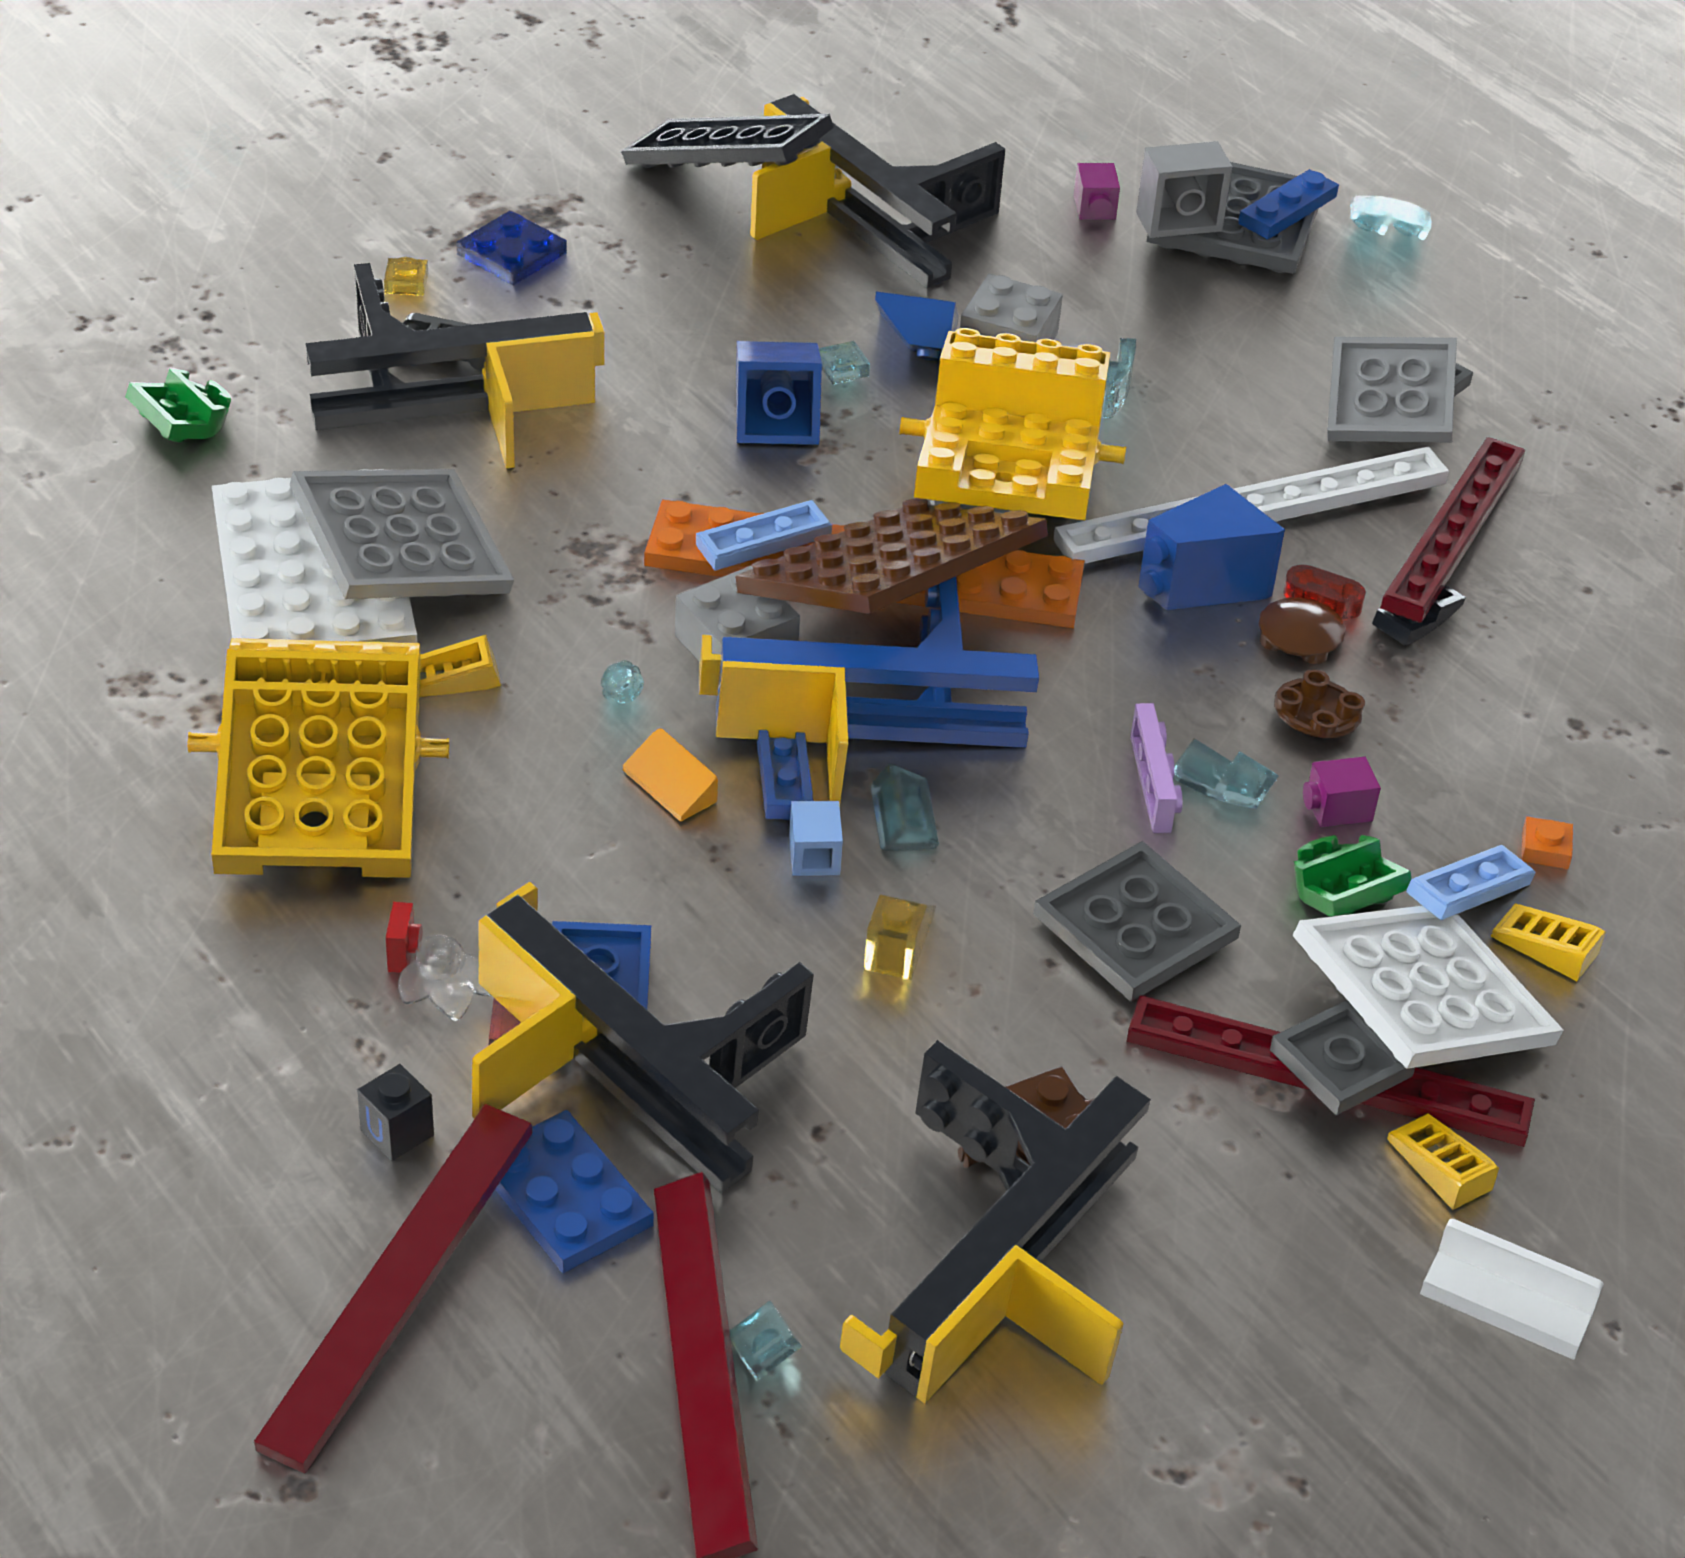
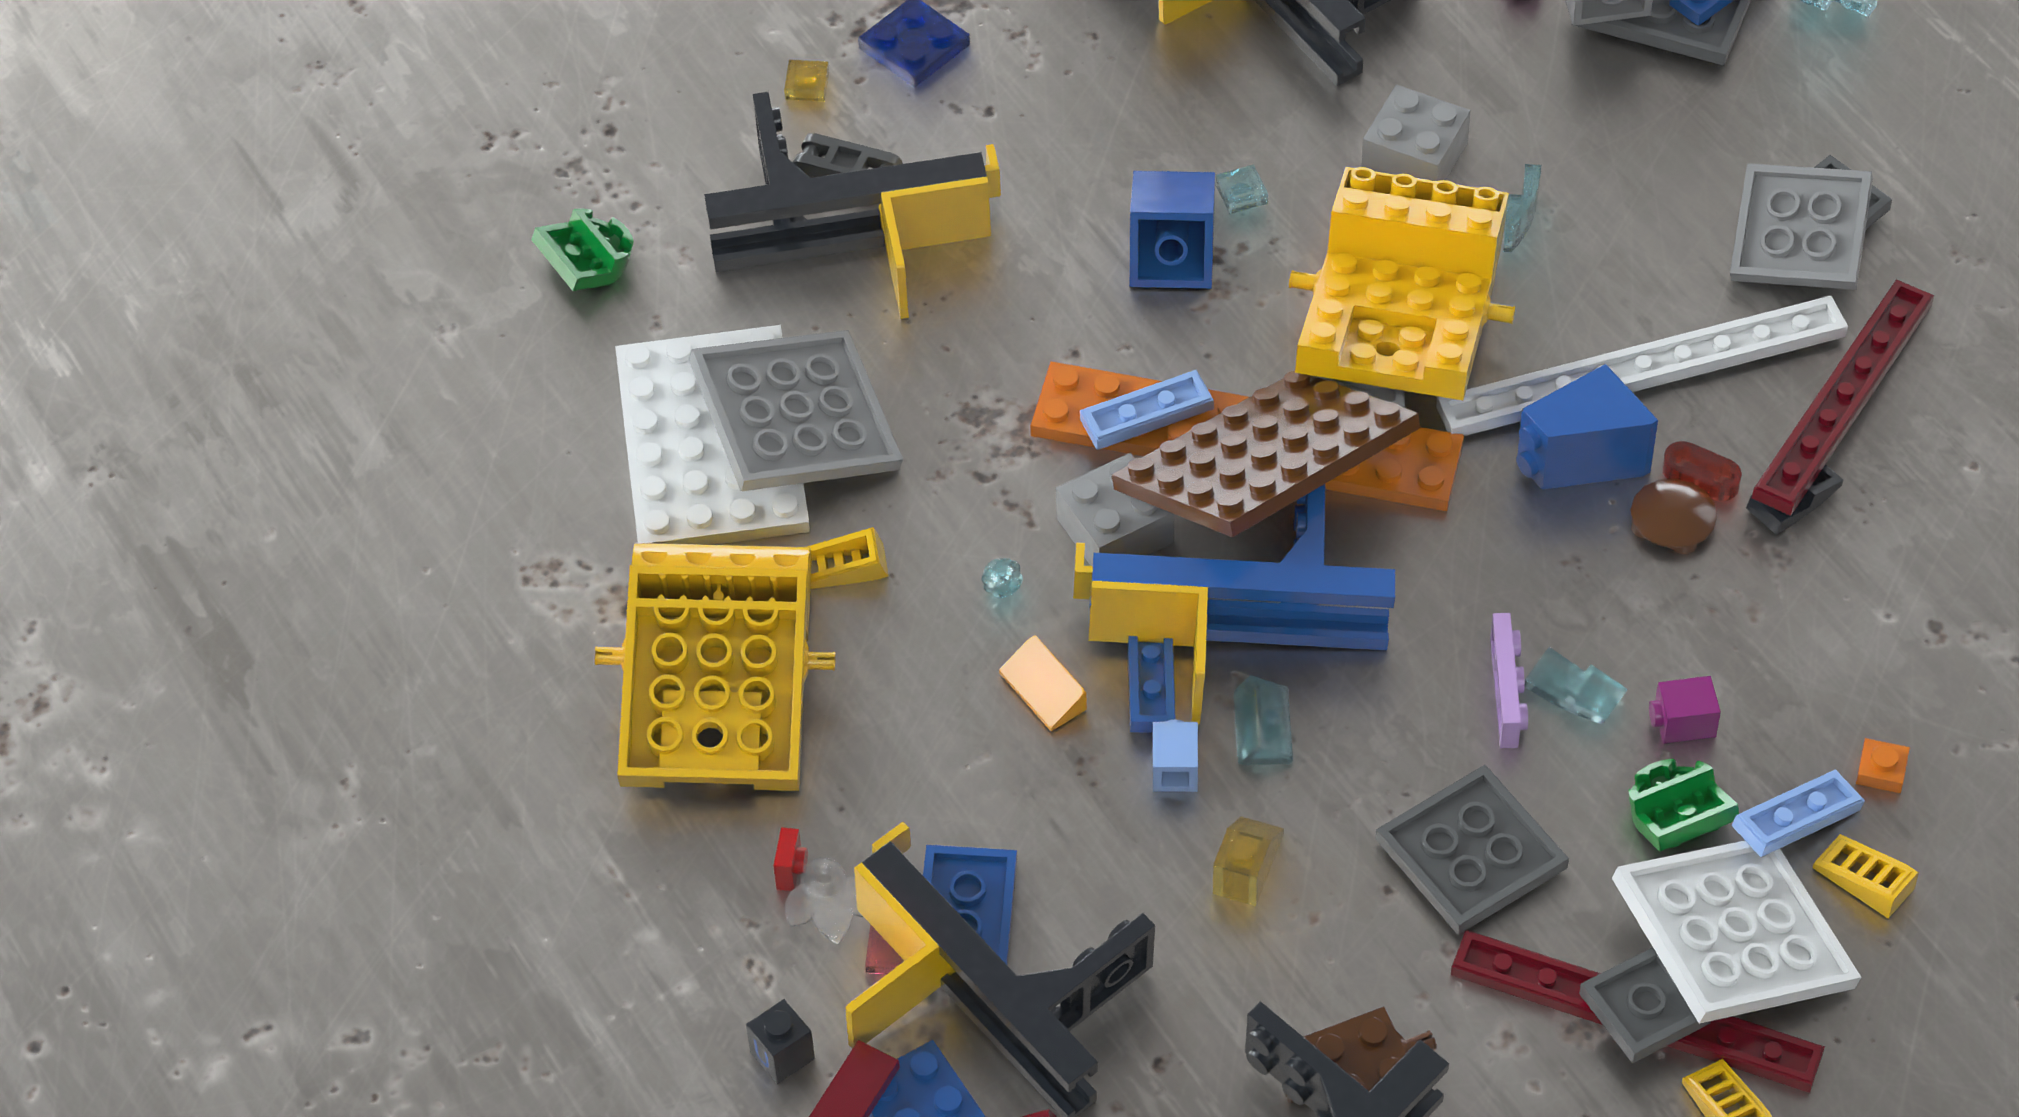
camera: 10 degrees right, 10 degrees up
blue slope [875,291,959,361] -> none
reddish brown dish [1274,669,1365,738] -> none

